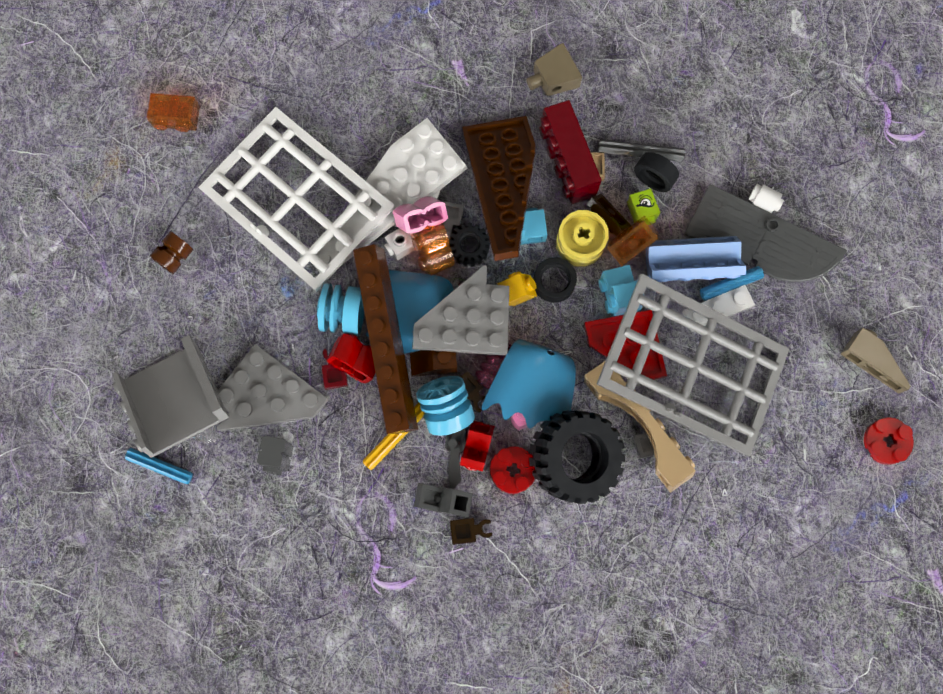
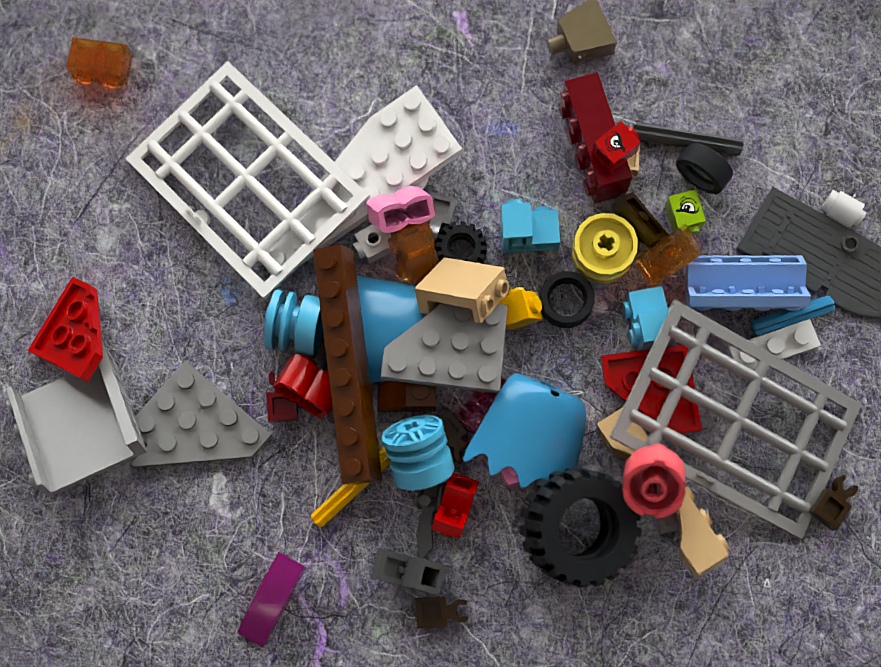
camera: 10 degrees right, 0 degrees up
dark azure axle [125,448,193,484] -> none
reddish brown wheel [150,231,194,274] -> none
dark grey brick [257,436,294,475] -> none
reddish brown wing [462,116,536,261] -> none
red plate [490,446,535,494] -> none
none -> red plate [27,277,103,382]
none -> magenta slope [237,552,307,647]
none -> tan panel [414,257,509,323]
none -> red brick [592,121,641,173]
none -> coral brick [623,444,686,518]
none -> dark brown plate [809,475,858,531]

